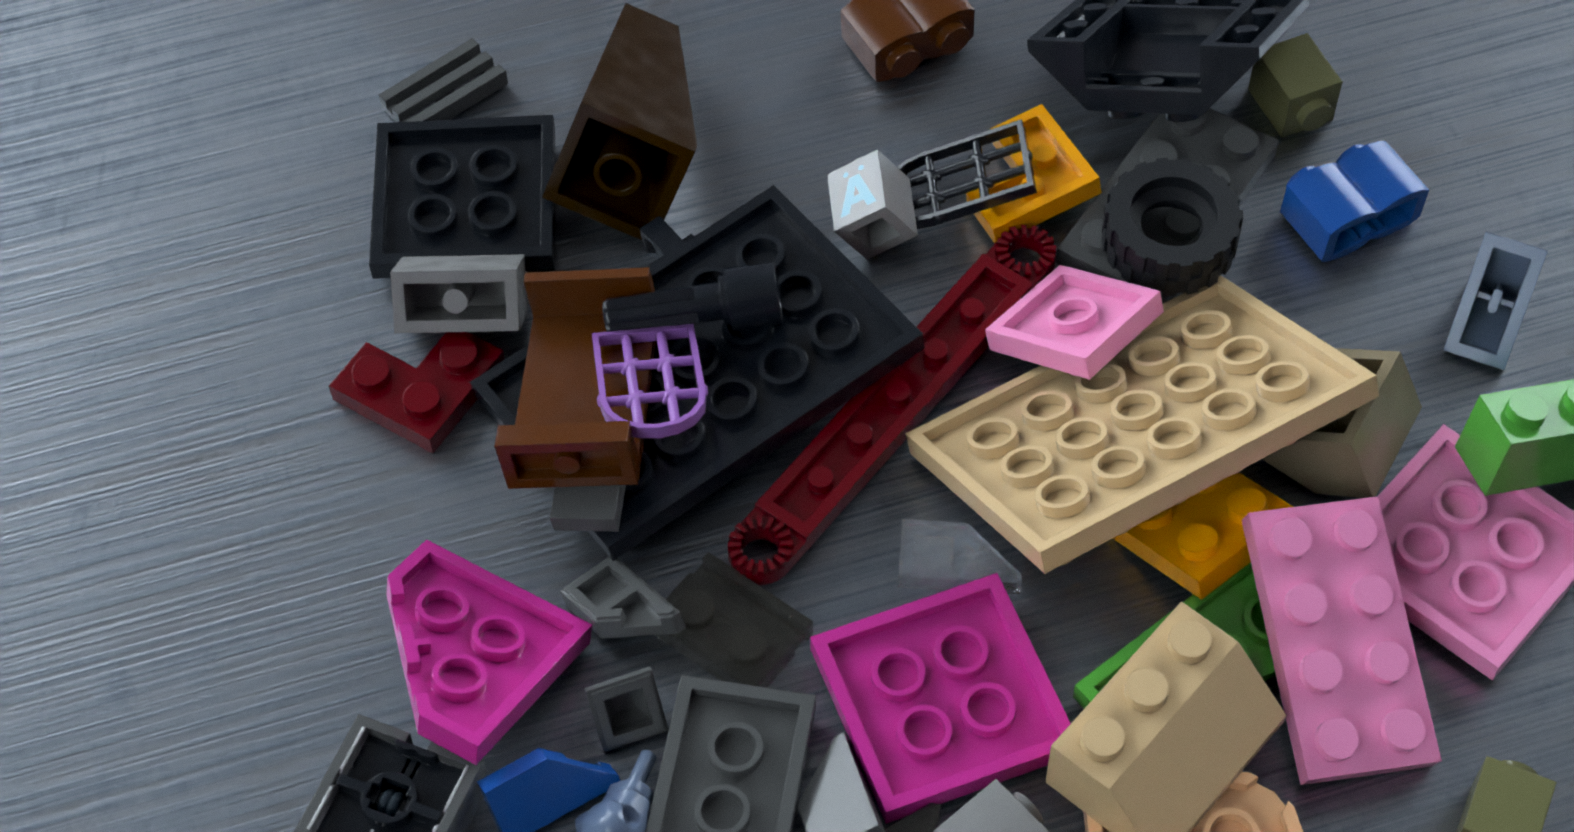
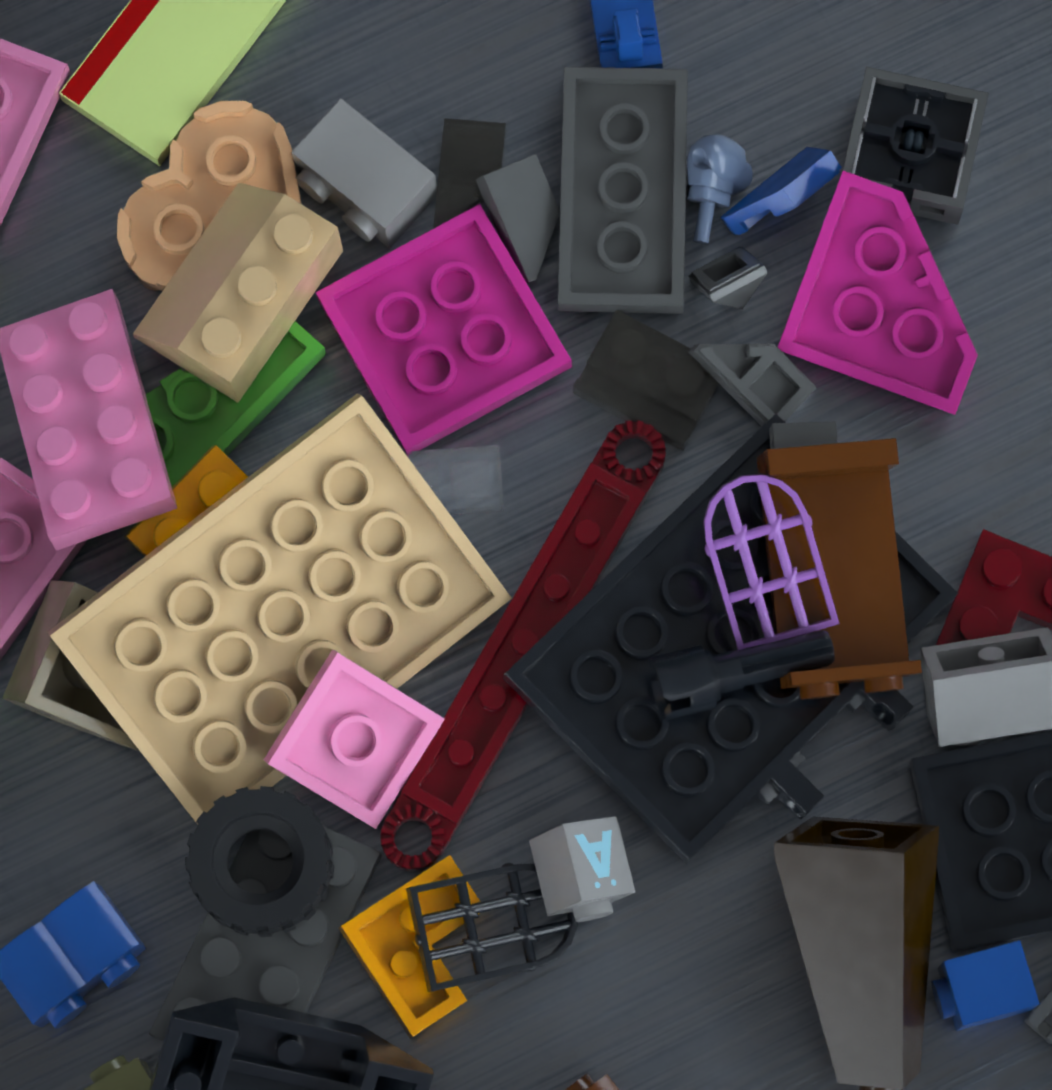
camera: 175 degrees right, 20 degrees up
none -> blue brick [931,940,1040,1031]

